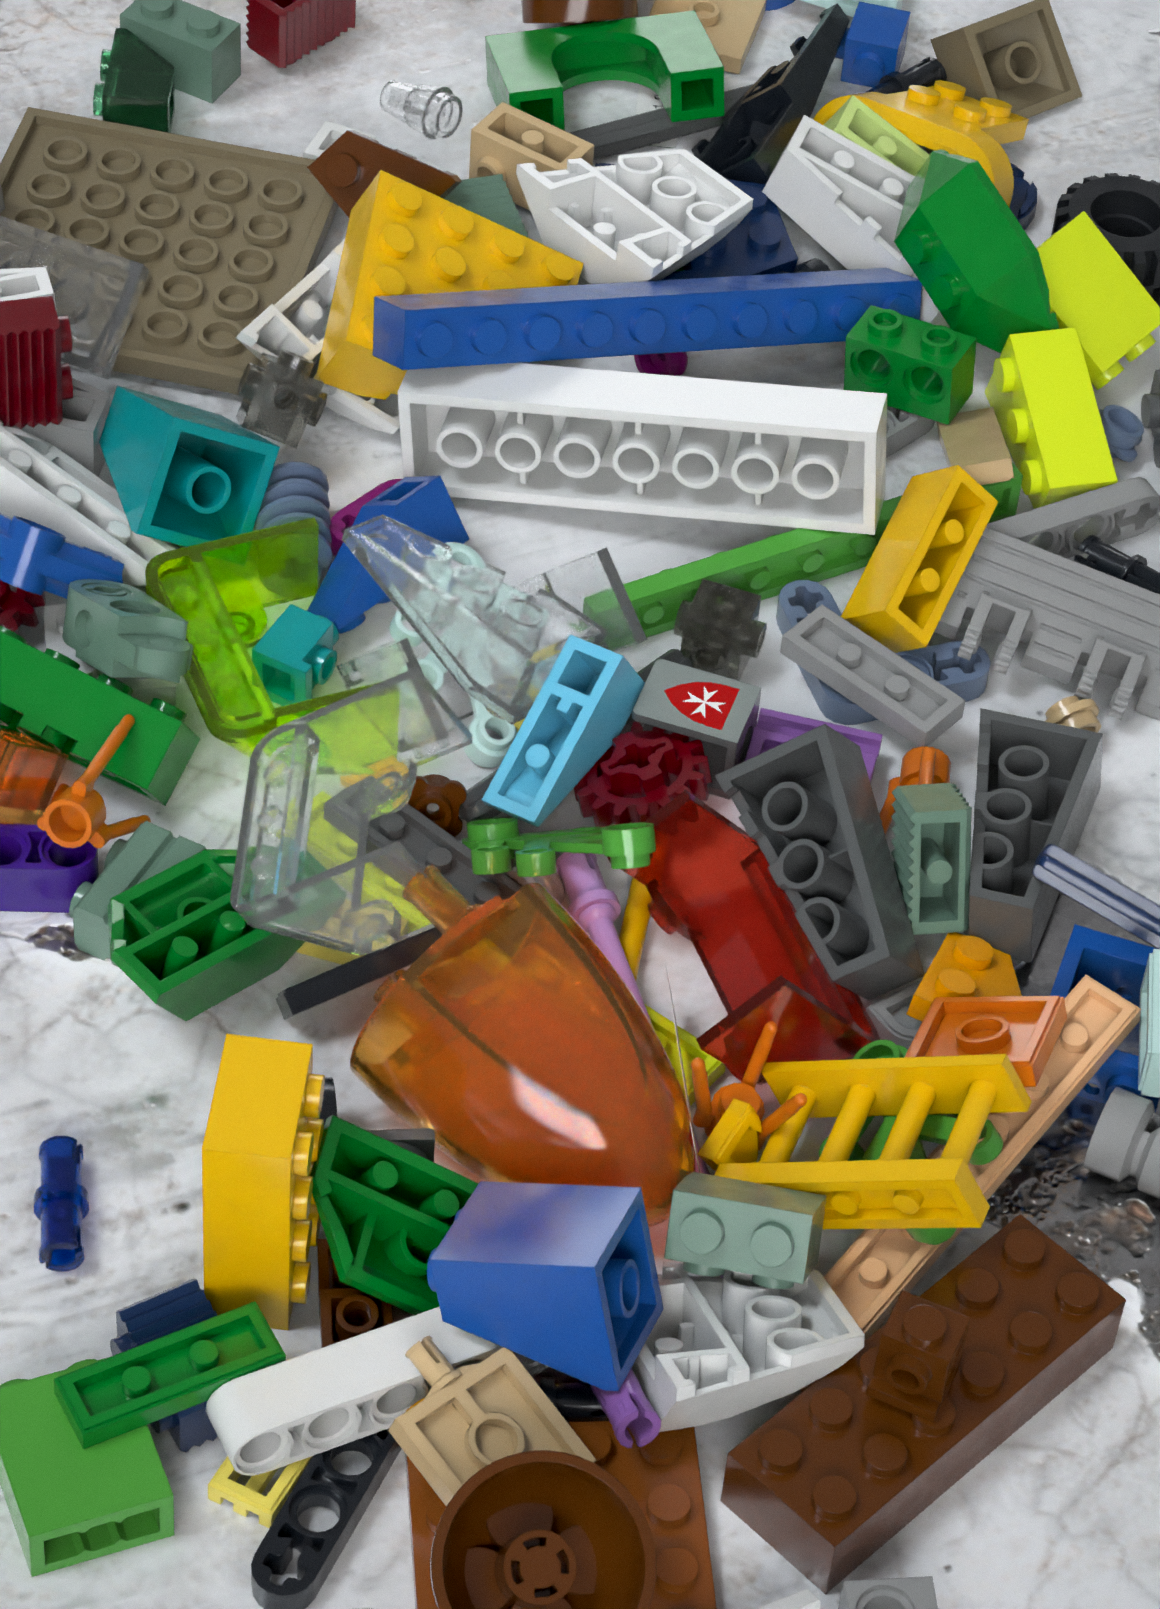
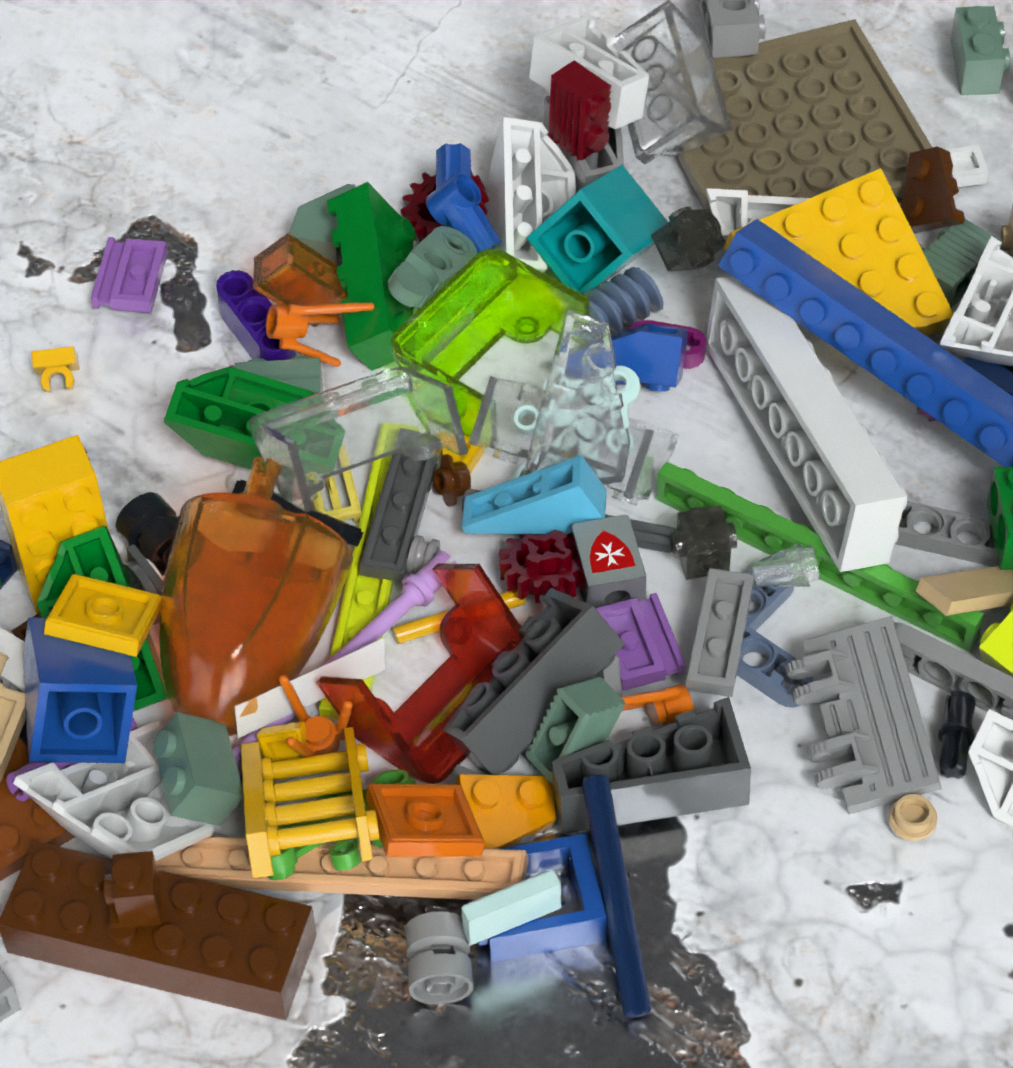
camera: 65 degrees right, 5 degrees up
clear green slope [93,28,175,133] -> none
teal brick [252,604,339,716] -> none
bright green plant [462,817,656,877] -> none
yellow brick [841,465,999,653] -> none
tan plate [1045,696,1101,732] -> none
none -> yellow tile [44,574,162,657]
none -> clear cone [751,543,820,589]

